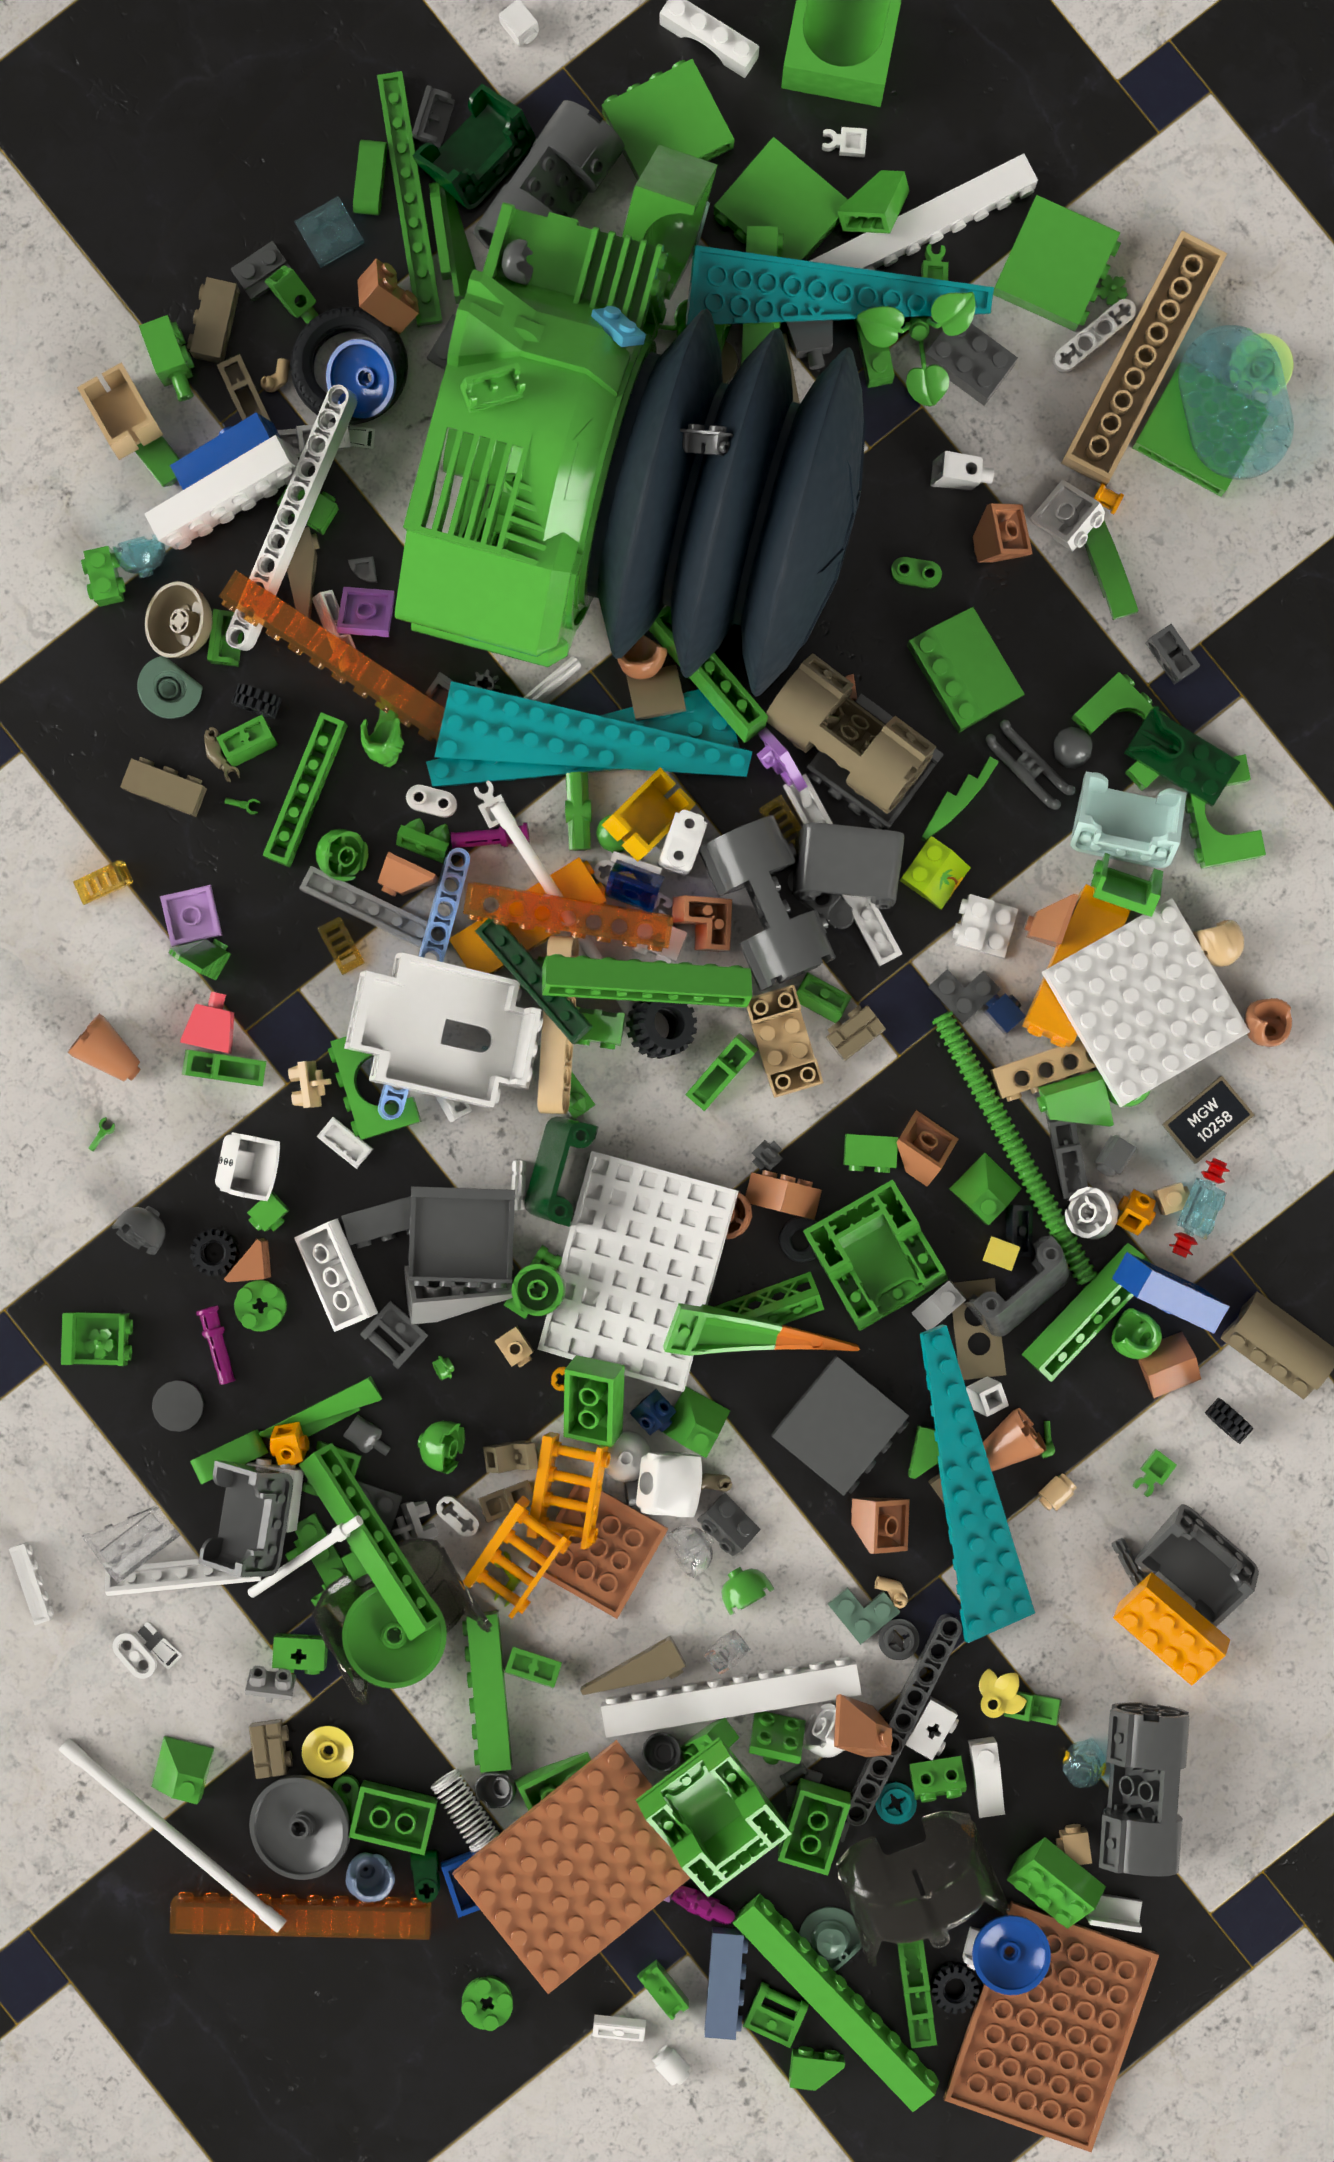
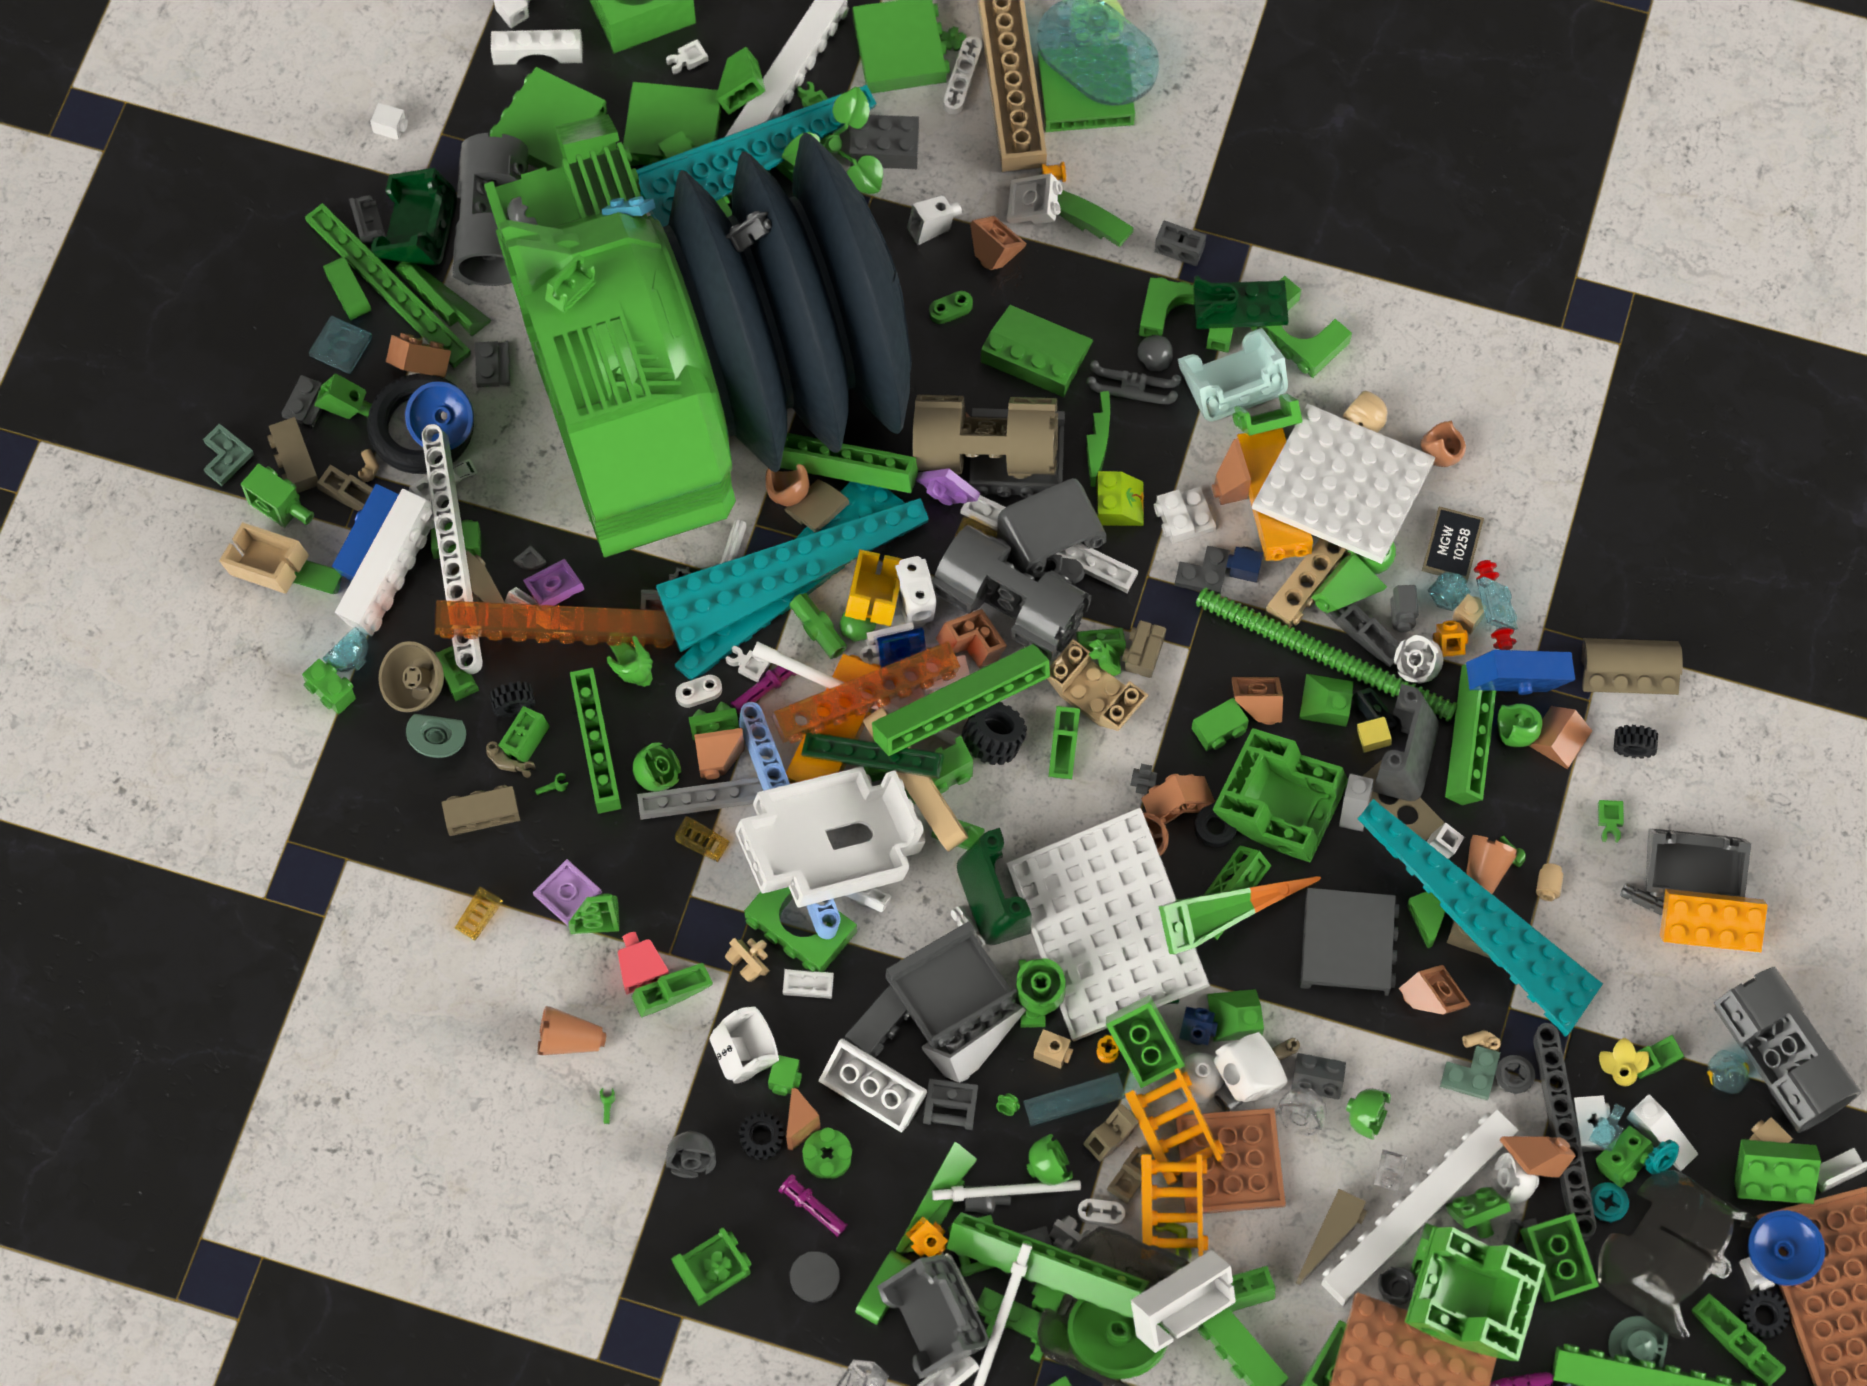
camera: 35 degrees left, 20 degrees down
none -> sand green plate [203,424,254,486]
none -> white bar [932,1180,1081,1201]
none -> clear light blue plate [1023,1073,1125,1126]
none -> bright green plate [1089,639,1121,677]
none -> white piece [1131,1250,1236,1353]
none -> clear light blue brick [1427,571,1471,611]
none -> clear light blue plate [1589,1104,1625,1152]
none -> teal gear [1645,1139,1679,1175]

